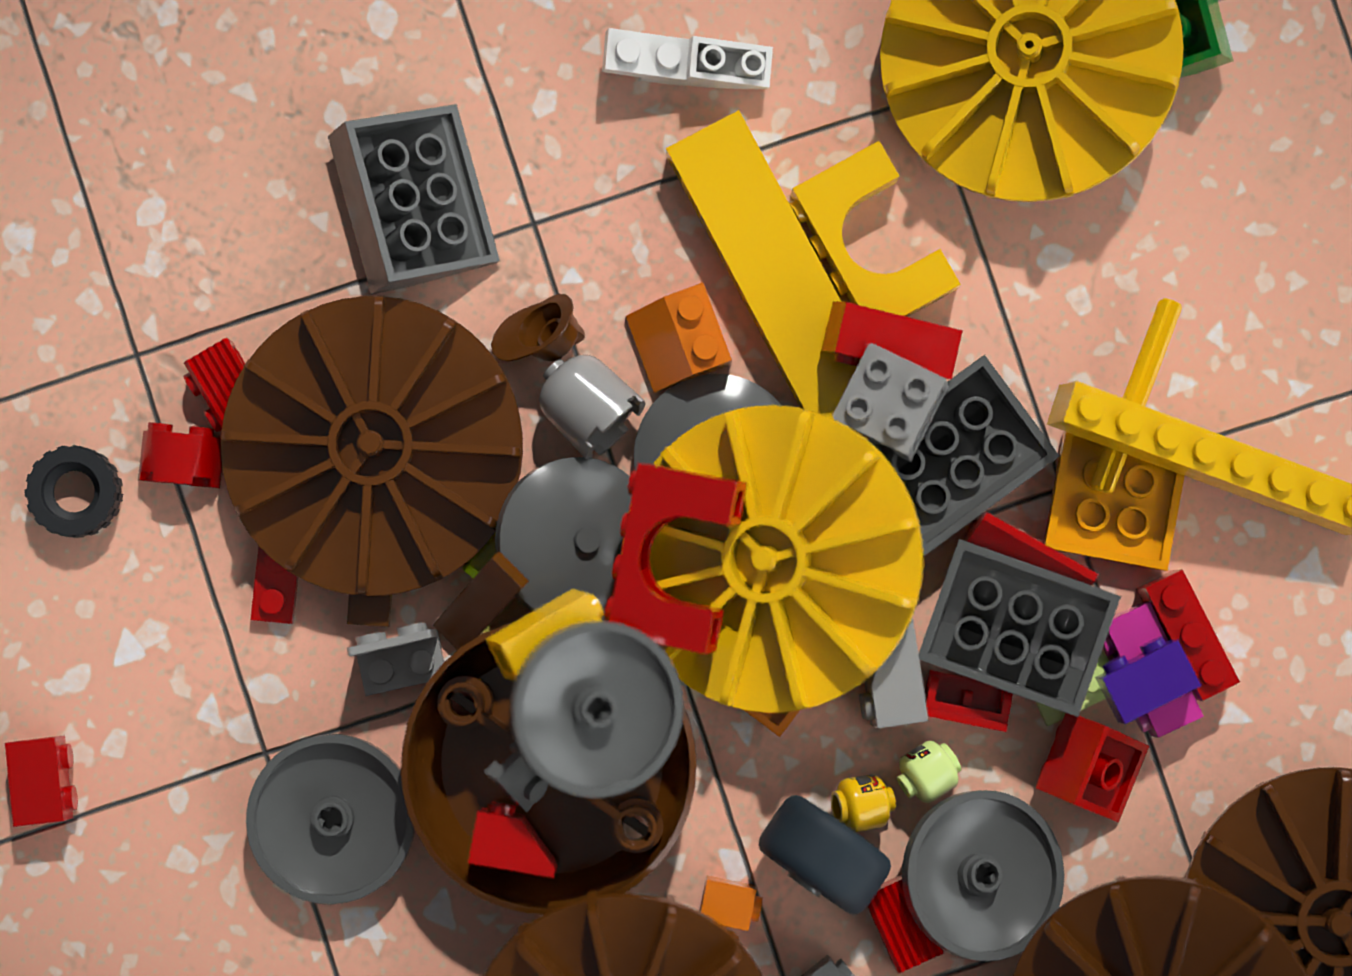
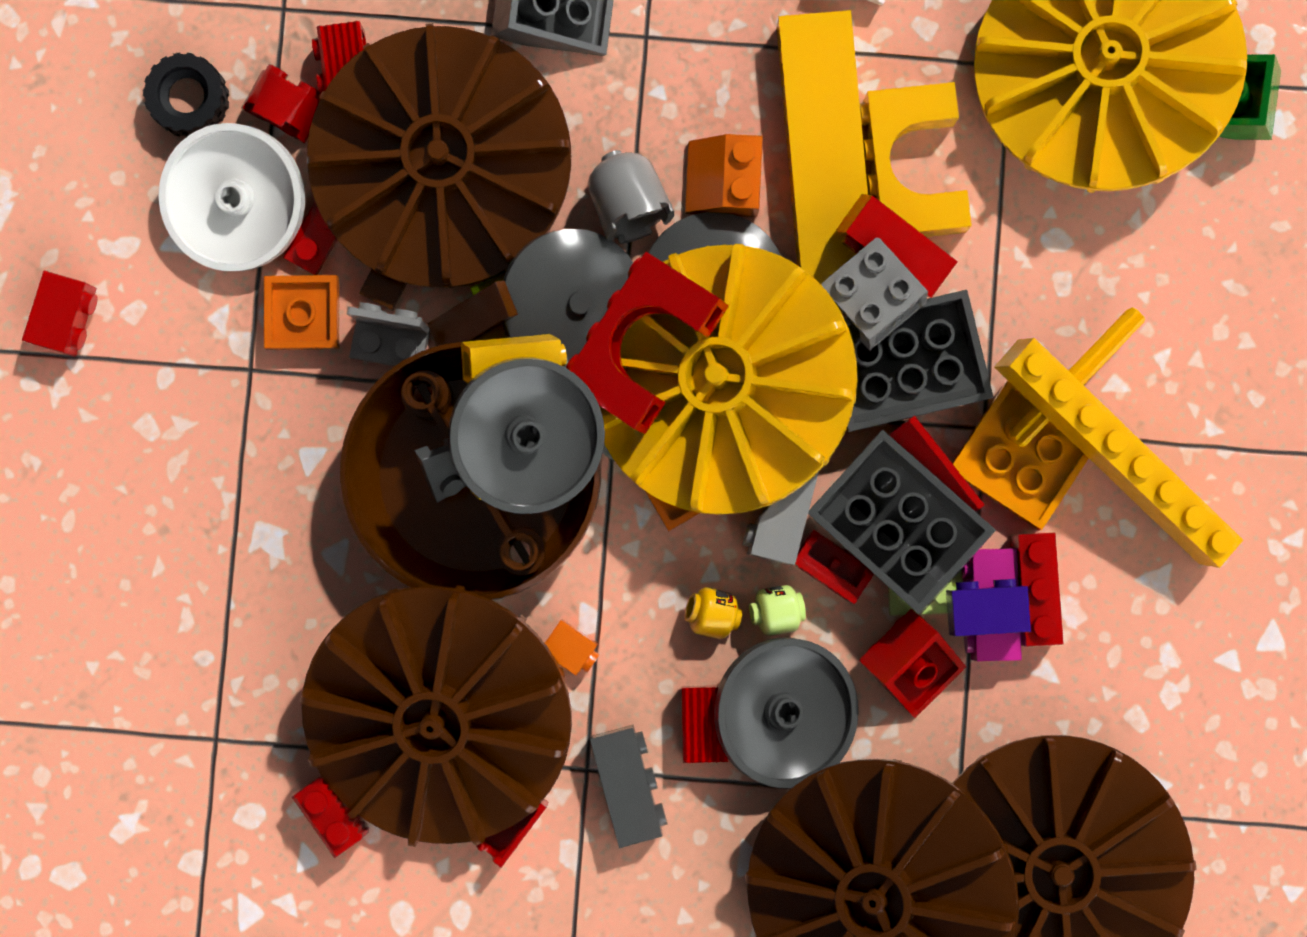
camera: 30 degrees right, 0 degrees up
dark grey dish [246,734,415,904] -> none
red slope [468,801,558,878] -> none
reddish brown piece [491,294,585,362] -> none
black wheel [758,795,891,915] -> none
none -> white dish [159,123,305,271]
none -> orange plate [264,275,340,350]

